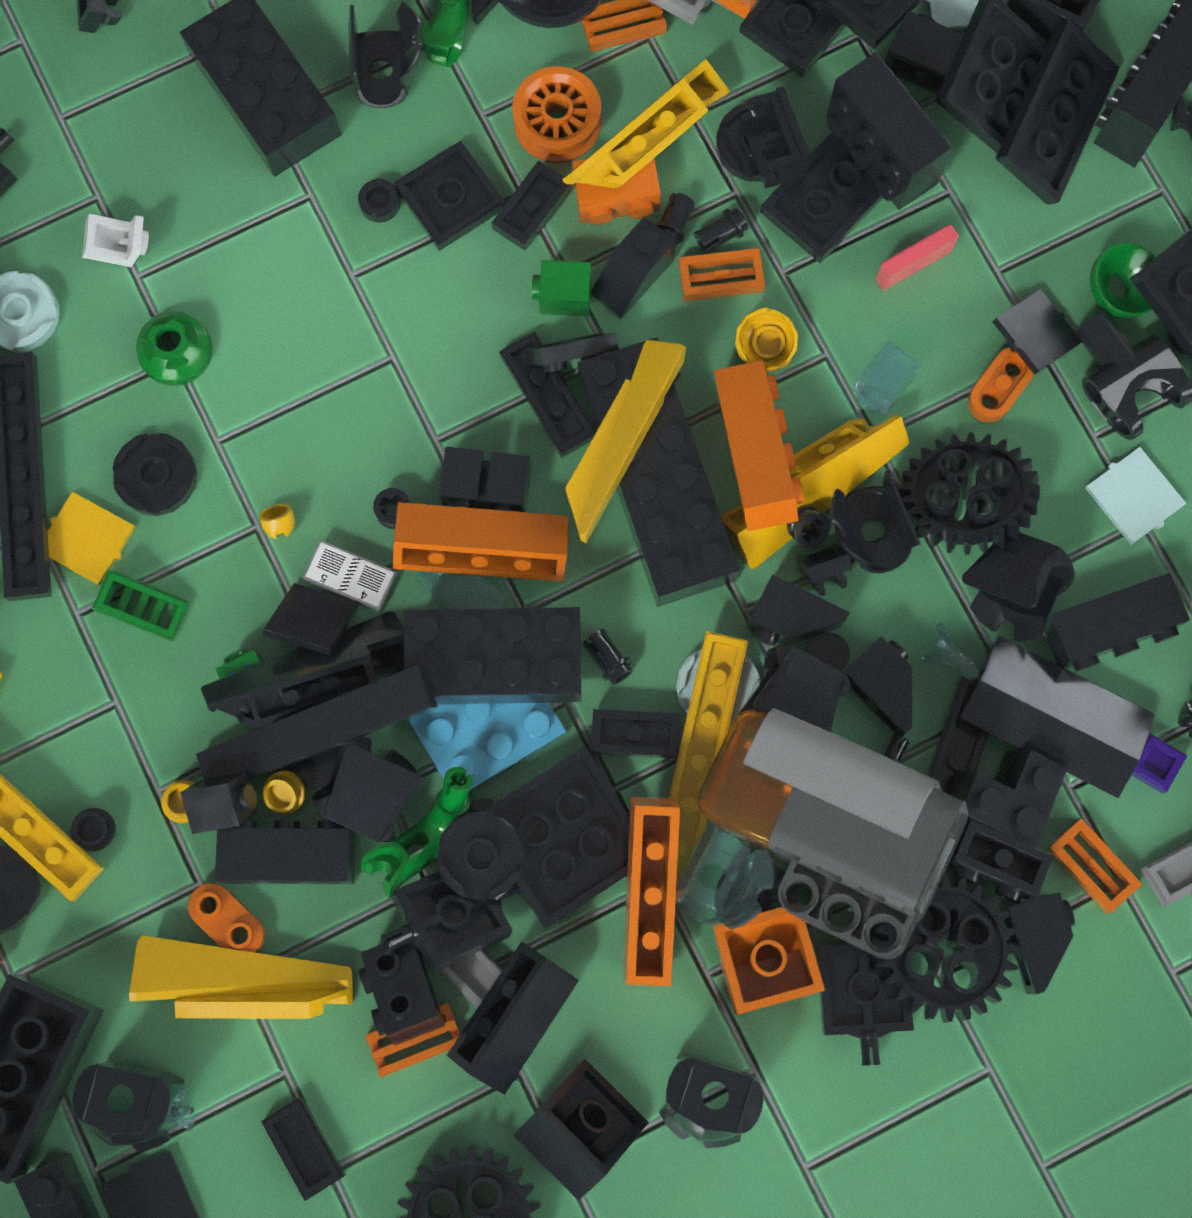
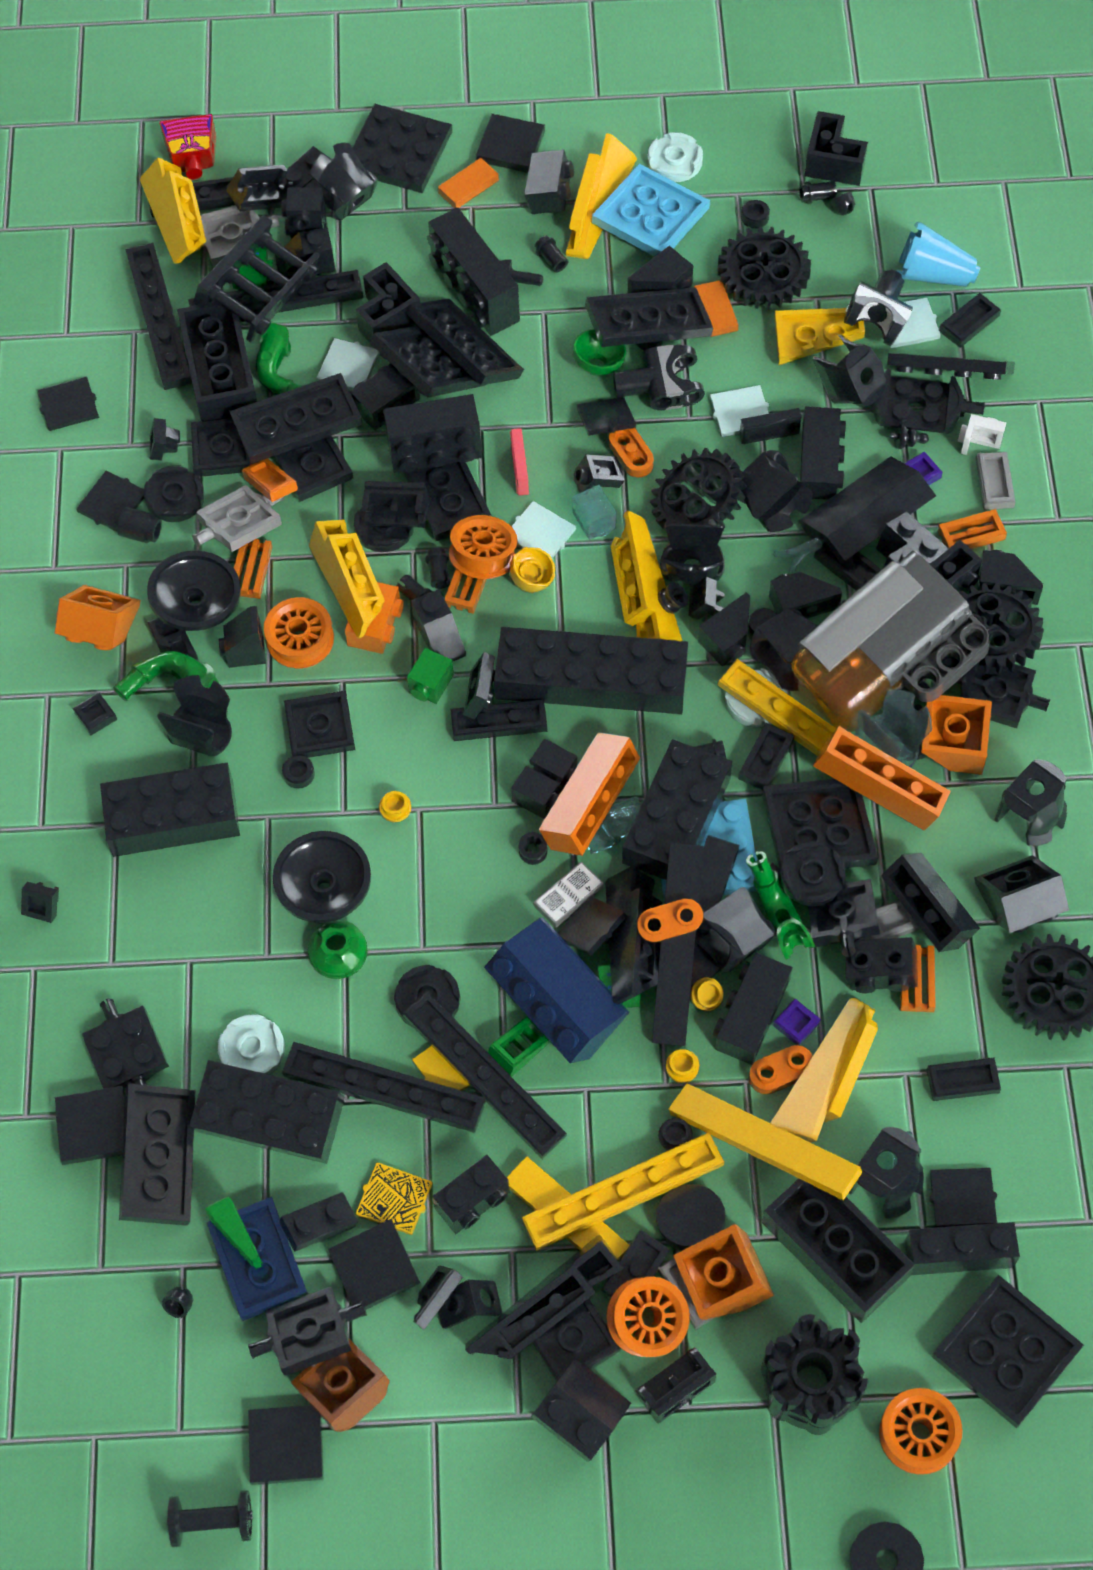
camera: 65 degrees left, 15 degrees down
white bracket [82,214,149,267] -> none
black brick [180,771,258,834] -> none
yellow hinge [258,504,295,539] -> none
black plate [491,160,572,251] -> none
yellow wedge [565,340,686,543] -> none
orange brick [714,360,804,531] -> none
none -> black slope [219,606,266,668]
none -> black dish [273,831,371,923]
none -> yellow plate [379,791,411,822]
none -> black tile [403,991,567,1159]
none -> orange wheel [449,515,518,579]
none -> dark blue slope [484,918,630,1063]
none -> light aqua piece [512,501,576,558]
none -> black bracket [574,455,625,496]
none -> orange plate [637,899,703,942]
none -> yellow tile [668,1083,862,1200]
none -> black beam [698,835,740,932]
none -> black tile [740,408,802,444]
none -> dark purple tile [773,999,821,1046]

